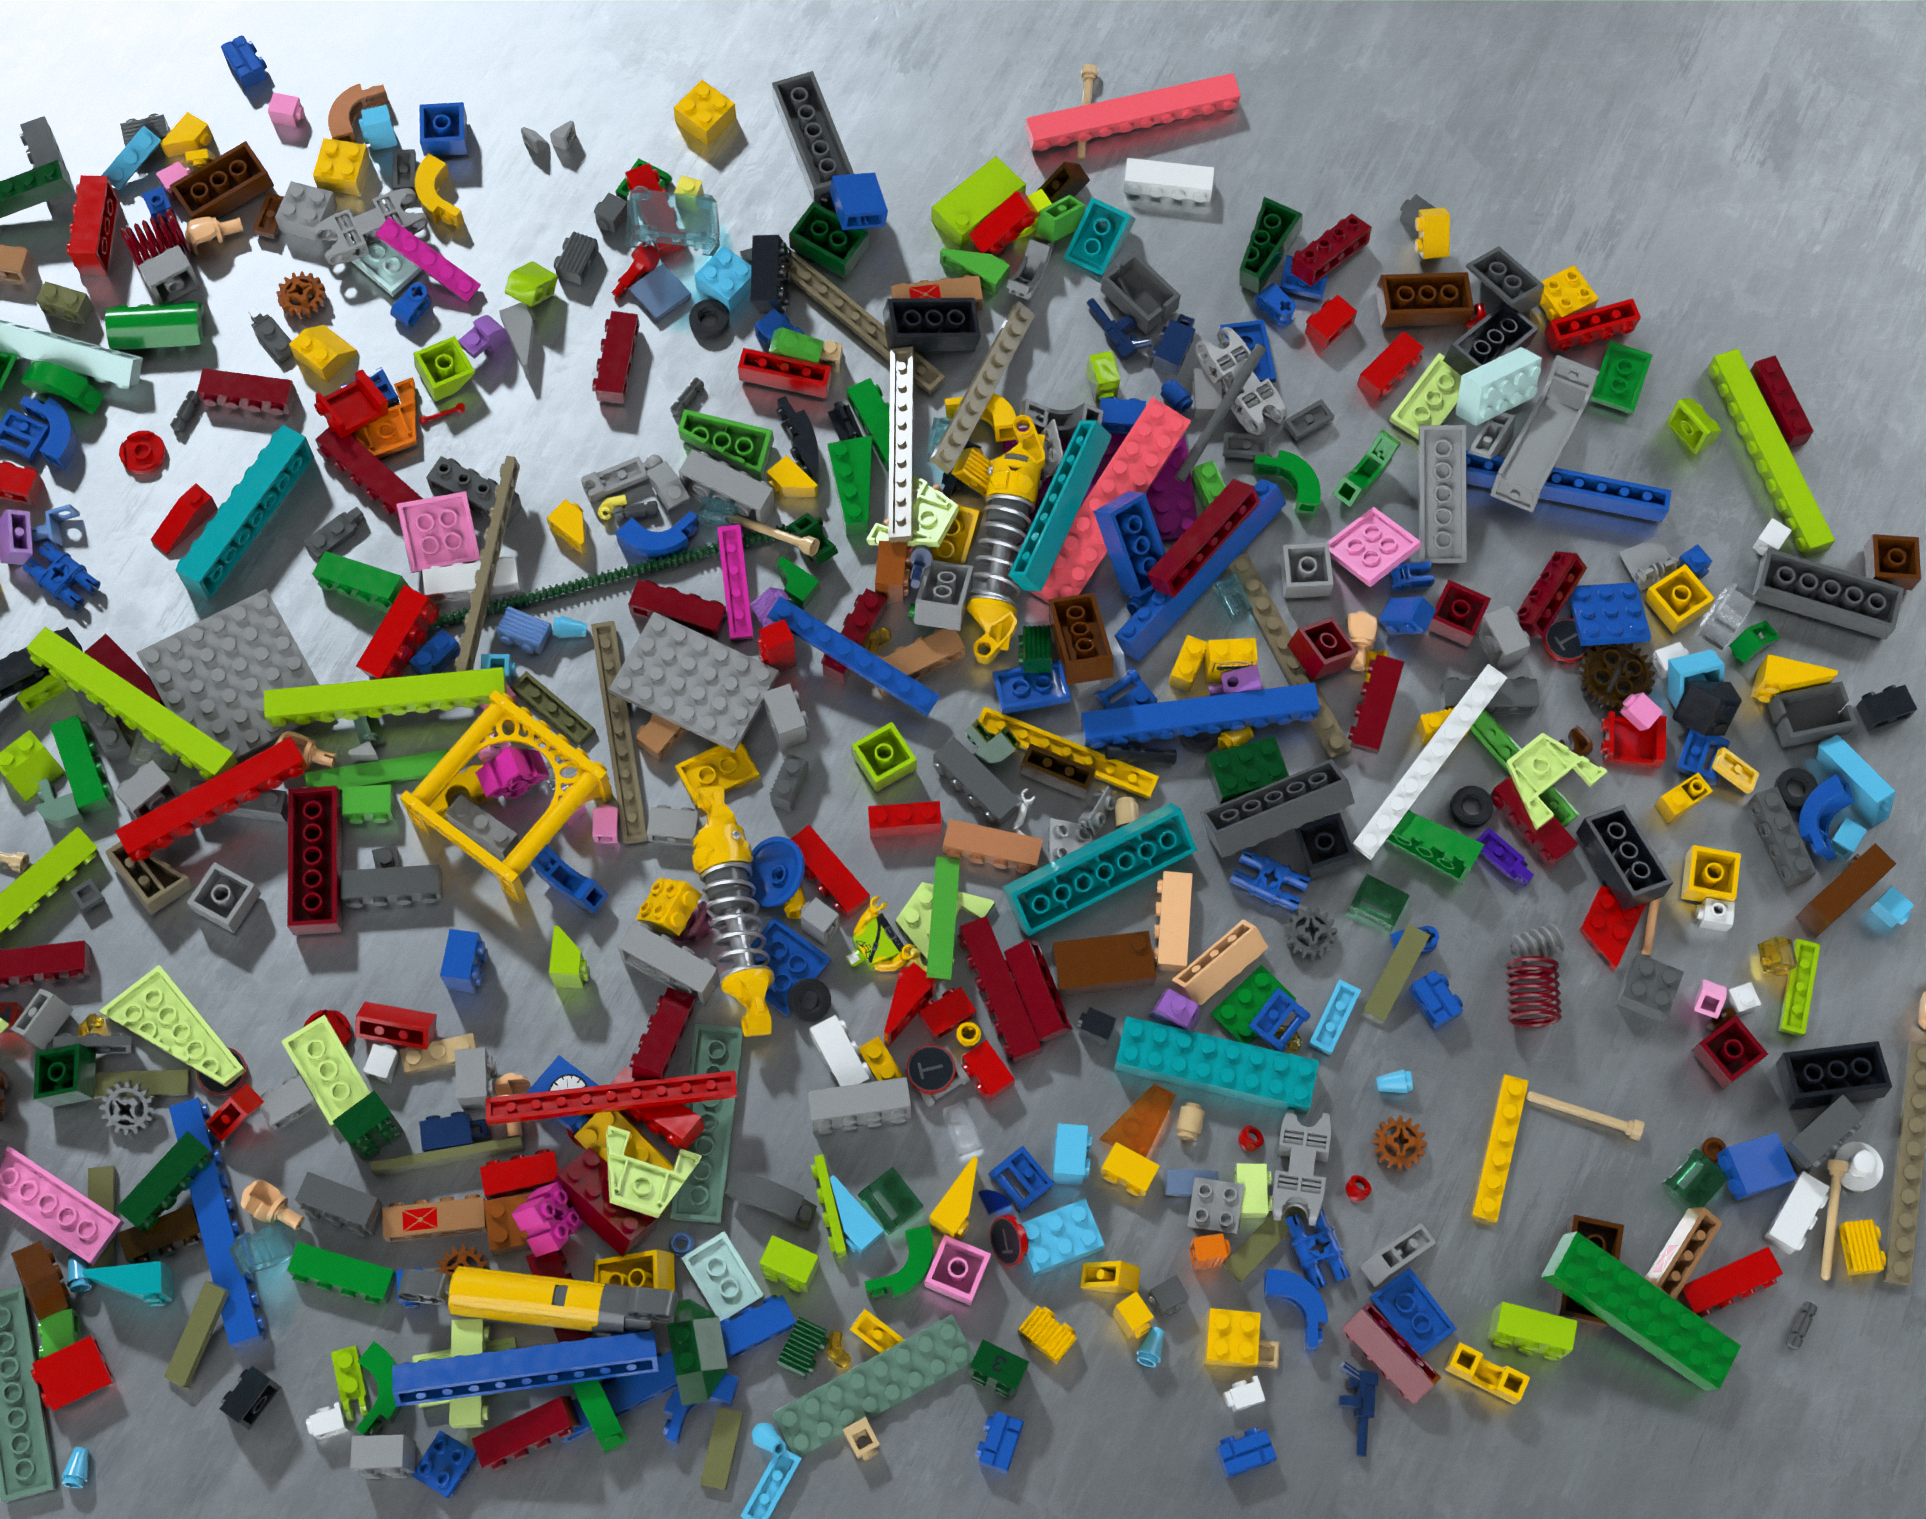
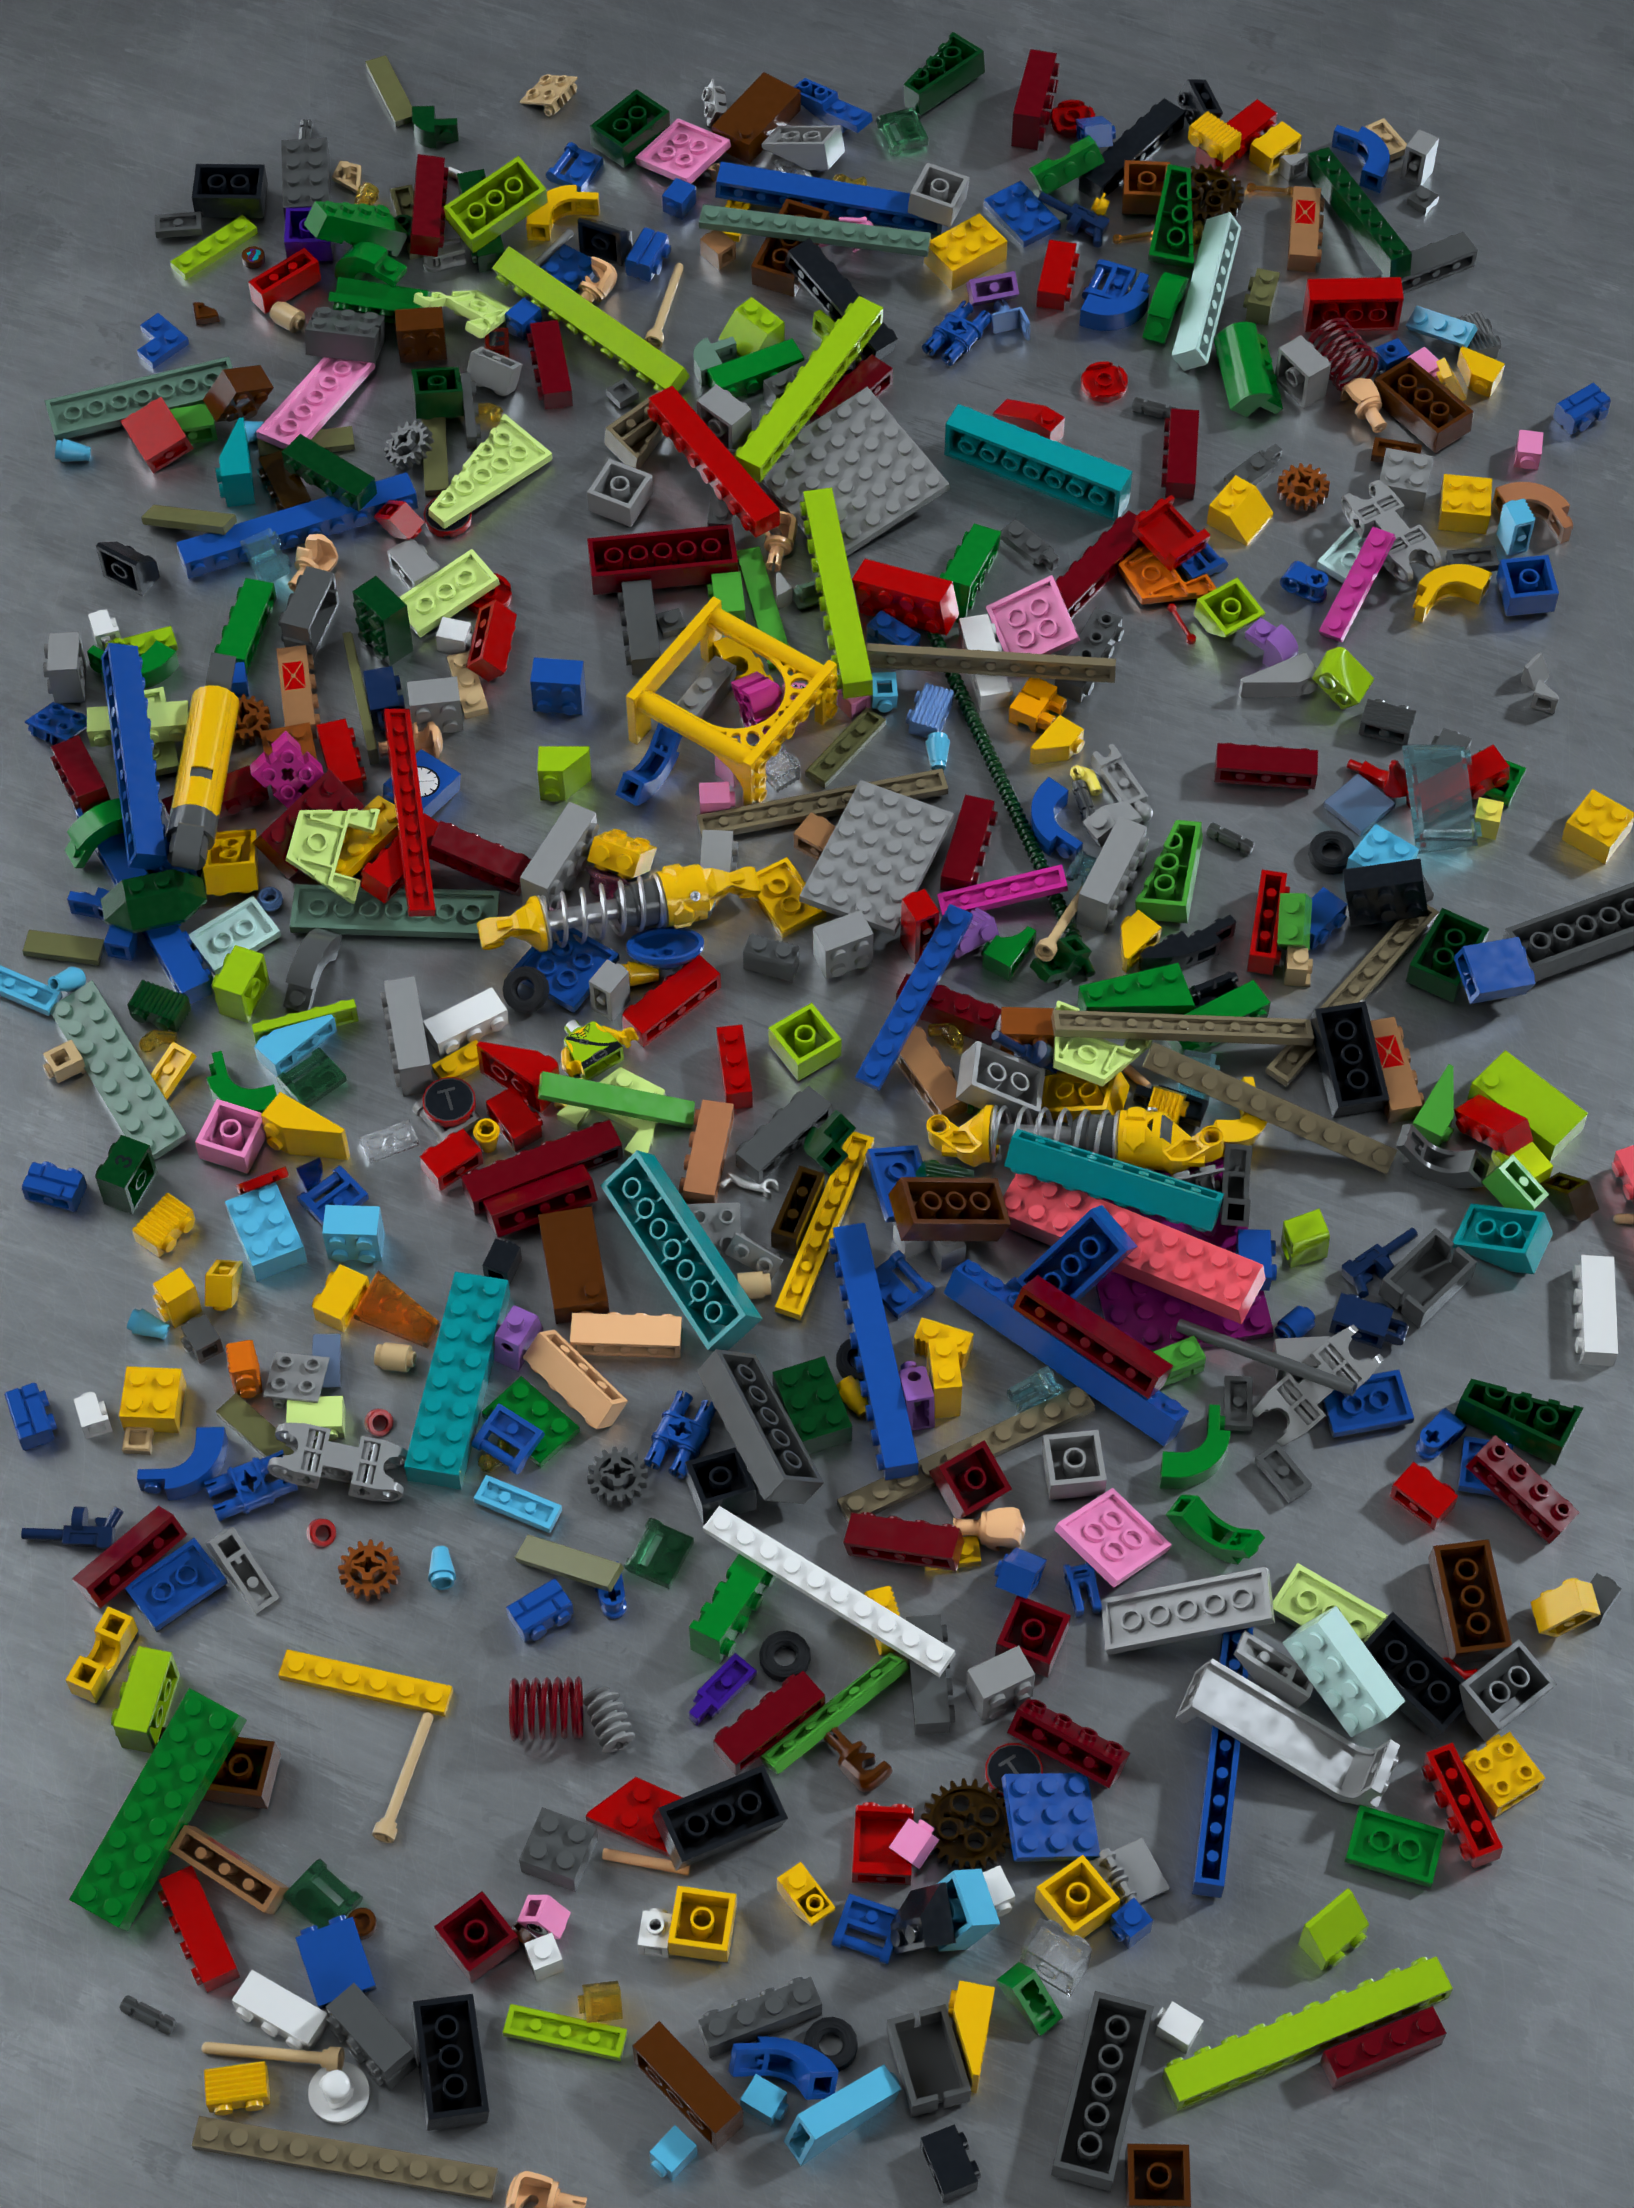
camera: 90 degrees right, 10 degrees down
black pin [1105,744,1177,765] -> none
red brick [1357,331,1424,401] -> none
yellowish green wing [1506,733,1608,830] -> none
yellow plate [1711,747,1759,794] -> none
none -> light orange hips [1008,678,1067,733]

